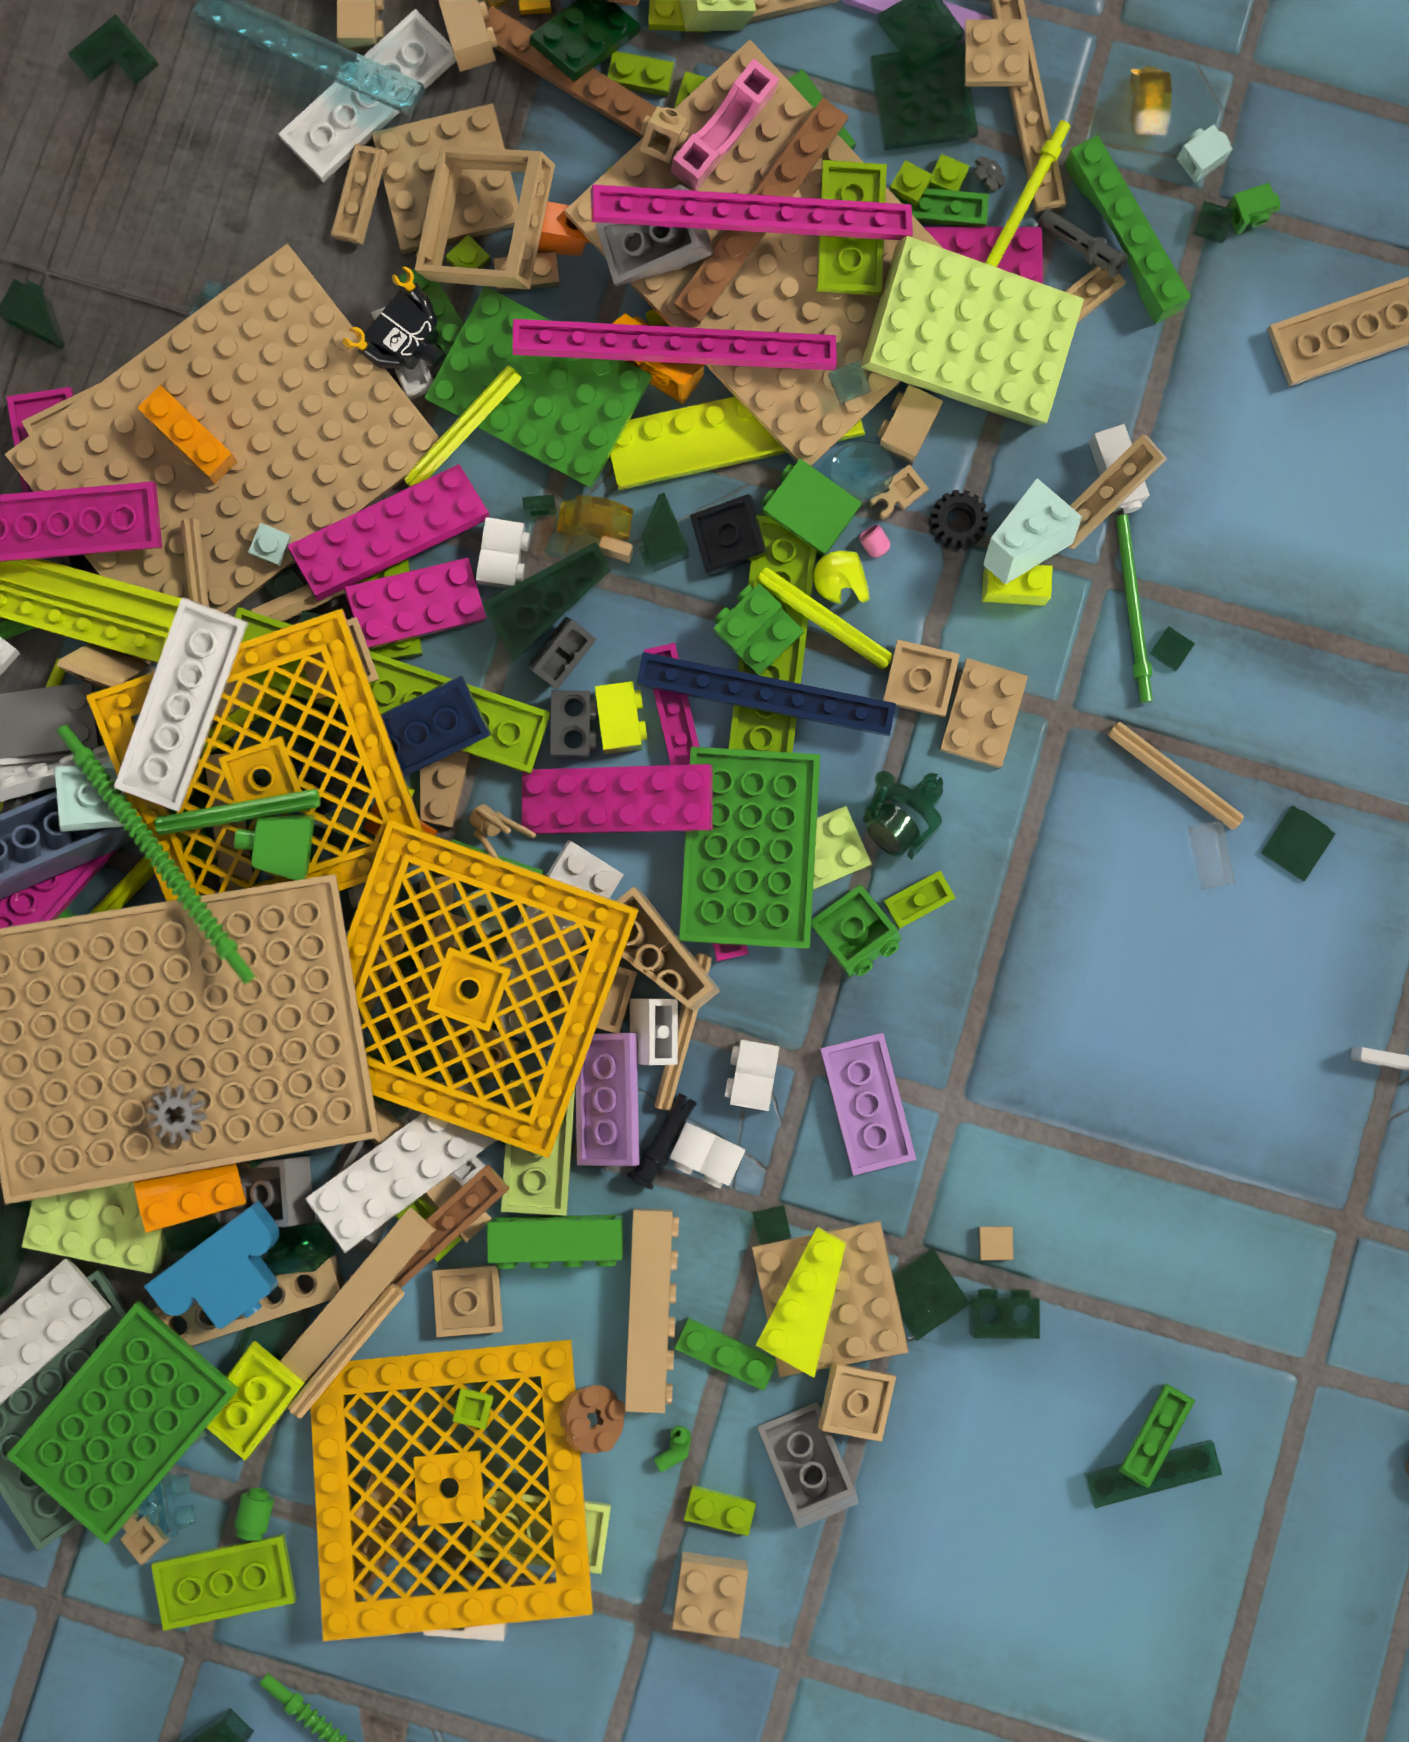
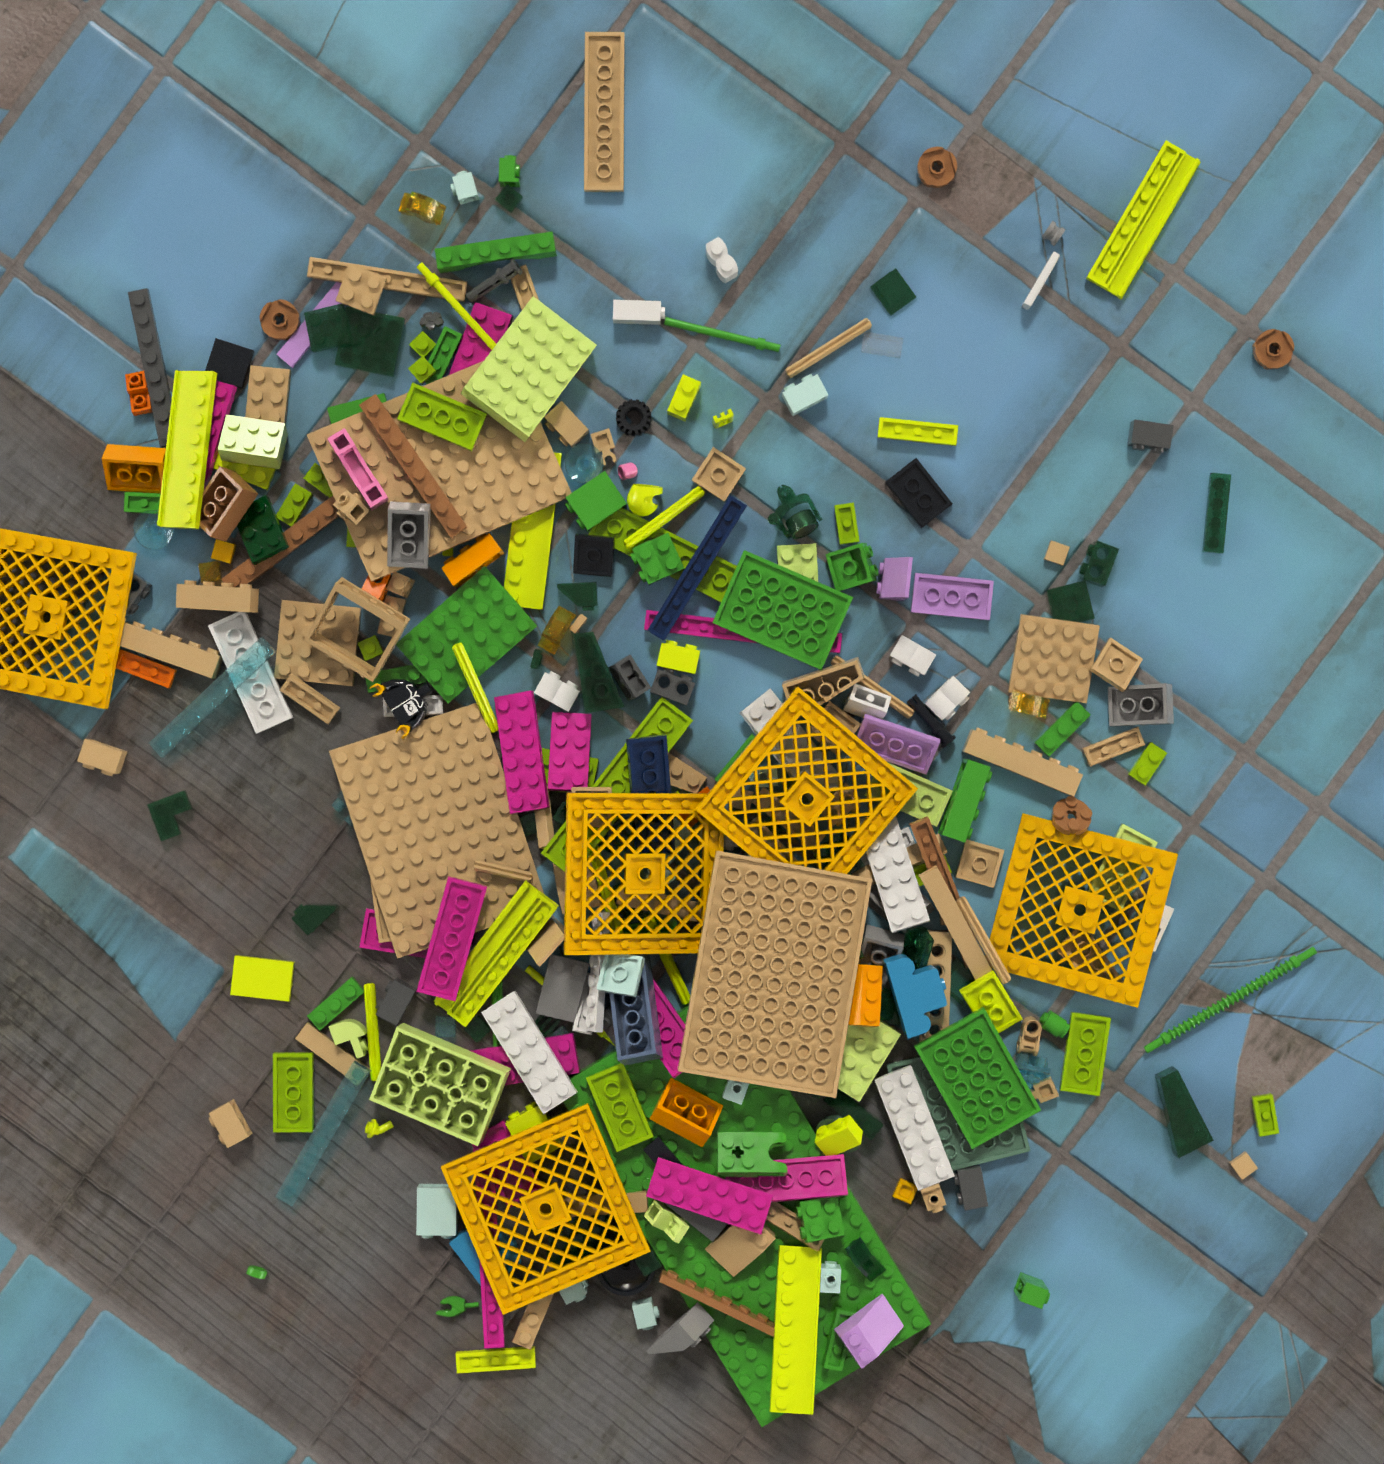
camera: 65 degrees left, 5 degrees up
bright green hose [57,724,255,984] -> none
white plate [114,598,249,811] -> none
light orange brick [137,385,237,484] -> none
light grey gear [147,1084,207,1143] -> none
bright green axle [154,789,321,835] -> none
bright green torso [234,815,315,880] -> none
light aqua plate [248,523,292,567] -> none
lime plate [452,1388,494,1429] -> none
tan plant [469,804,536,859] -> none
dark pink plate [512,319,837,370] -> none
dark pink plate [521,764,713,835] -> none
dark pink plate [590,184,913,240] -> none
bright green arm [654,1426,692,1473] -> none
tan brick [672,1551,748,1639] -> none
clear green tile [752,1204,791,1244] -> none
neon yellow wing [756,1227,847,1378] -> none
clear light blue tile [828,361,871,405] -> none
tan plate [939,658,1028,768] -> none
light aqua wedge [983,478,1082,585] -> none
tan plate [1068,434,1167,549] -> none
bright green tile [1118,1383,1196,1489] -> none
clear green tile [1149,626,1195,671] -> none
none -> tan brick [386,572,415,599]
none -> white brick [706,237,738,283]
none -> neon yellow tile [712,409,734,429]
none -> light aqua brick [782,374,828,416]
none -> lavender slope [876,557,913,601]
none -> neon yellow plate [877,417,958,446]
none -> black tile [885,458,953,529]
none -> clear yellow brick [1008,690,1050,719]
none -> tan piece [1016,1016,1042,1056]
none -> tan tile [1082,727,1145,767]
none -> dark grey brick [1127,419,1174,454]

